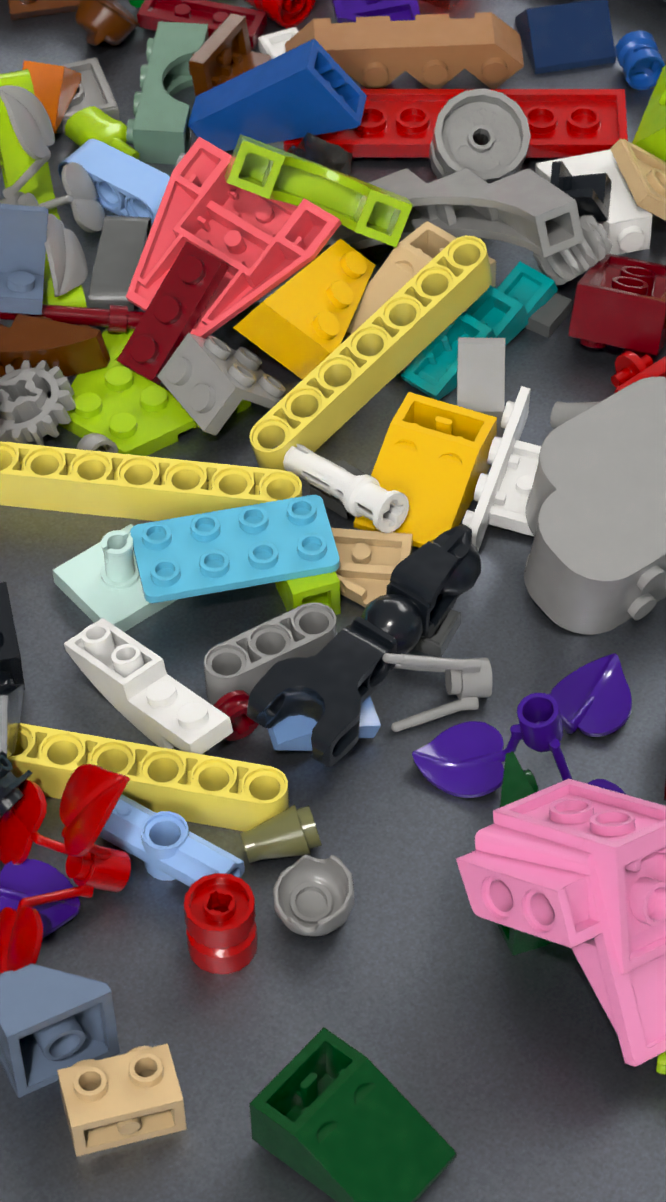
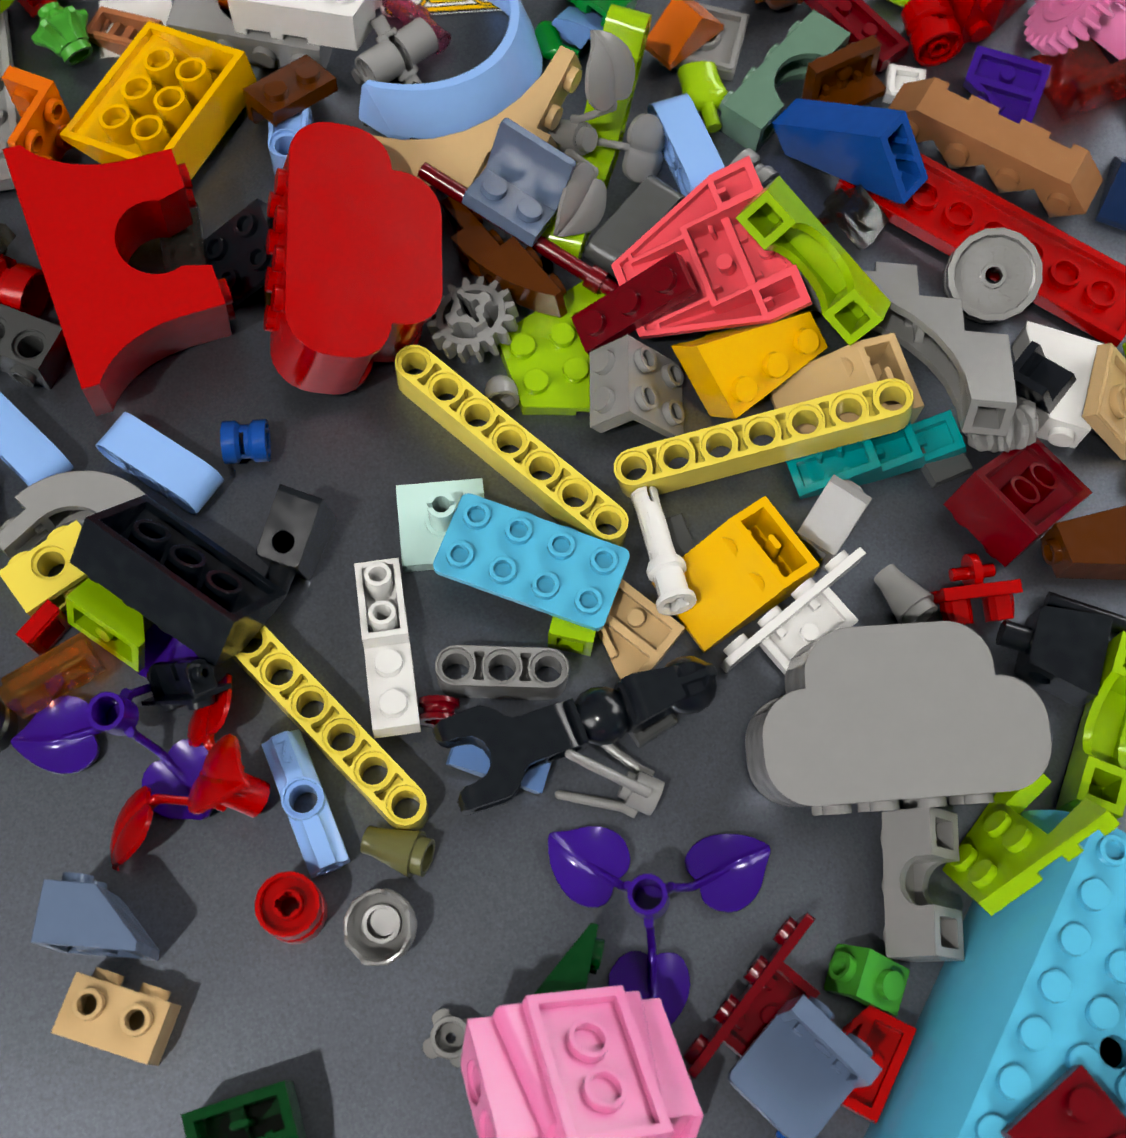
camera: 25 degrees right, 20 degrees up
none -> light grey plate [423,1009,471,1068]

